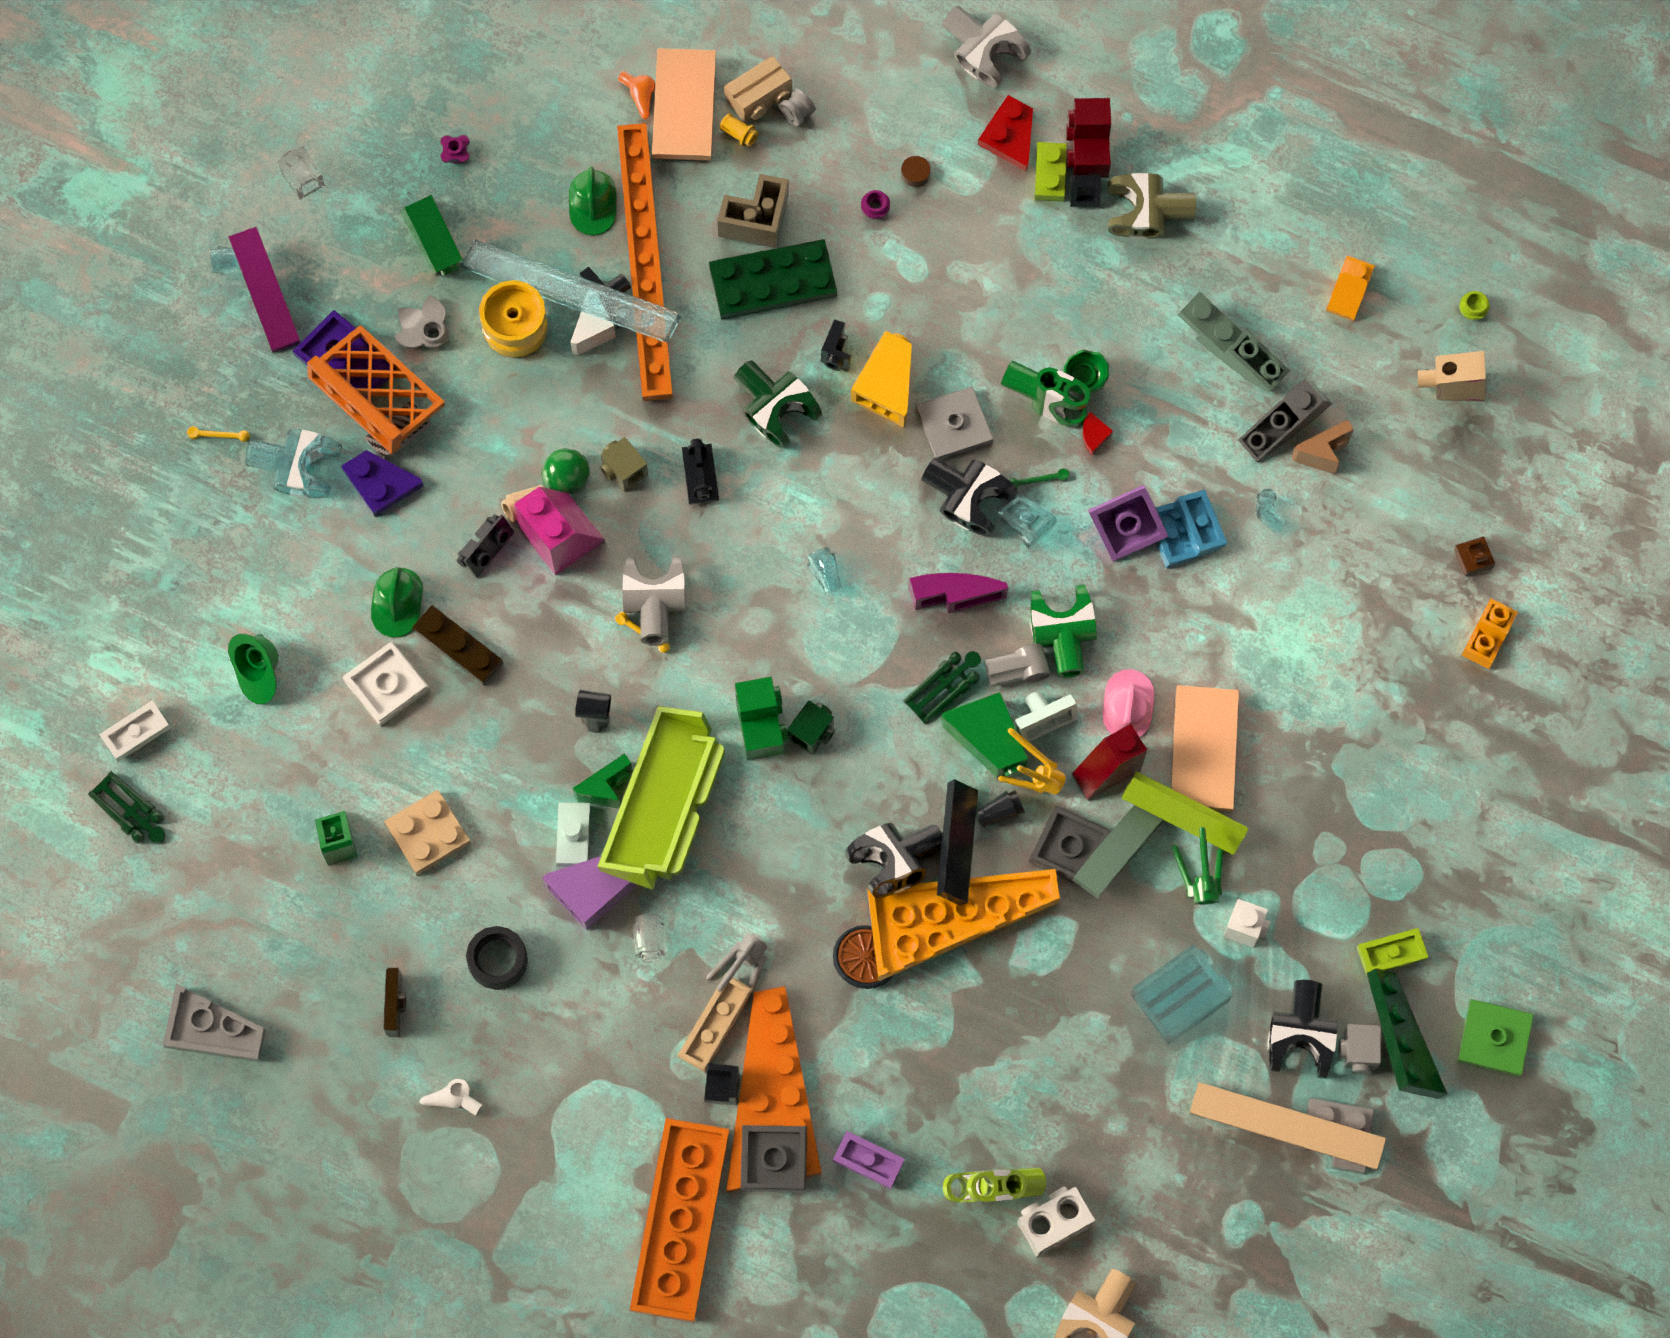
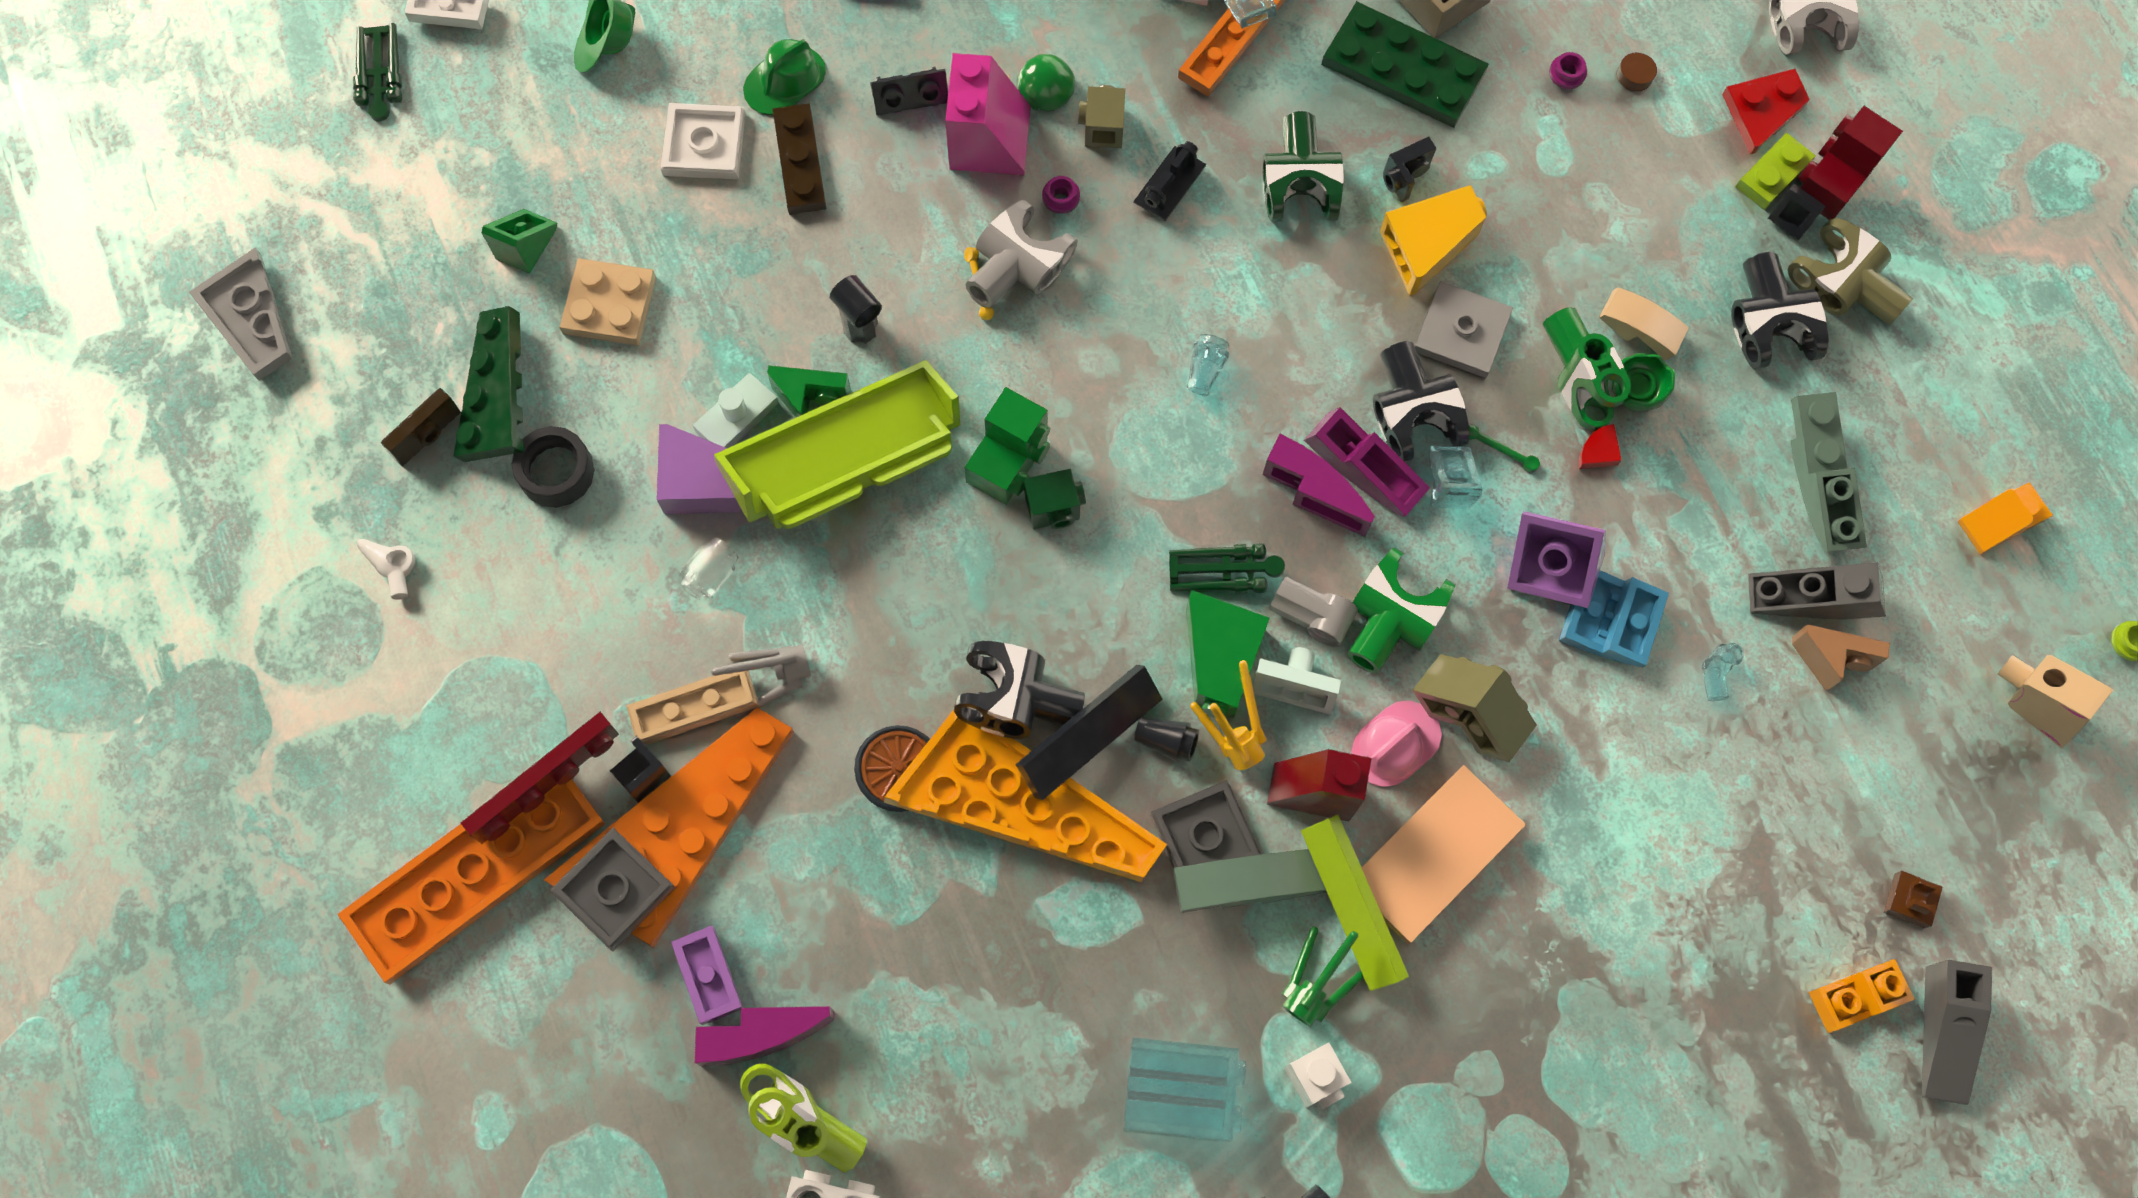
camera: 40 degrees right, 0 degrees up
none -> dark green wing [453,306,524,462]
none -> dark red plate [460,711,619,844]
none -> magenta slope [694,1006,834,1067]
none -> magenta plate [1042,176,1080,214]
none -> magenta slope [1304,407,1430,517]
none -> olive brick [1412,654,1537,762]
none -> tan slope [1599,287,1689,360]
none -> black connector [1731,252,1829,369]
none -> dark grey slope [1922,960,1992,1105]

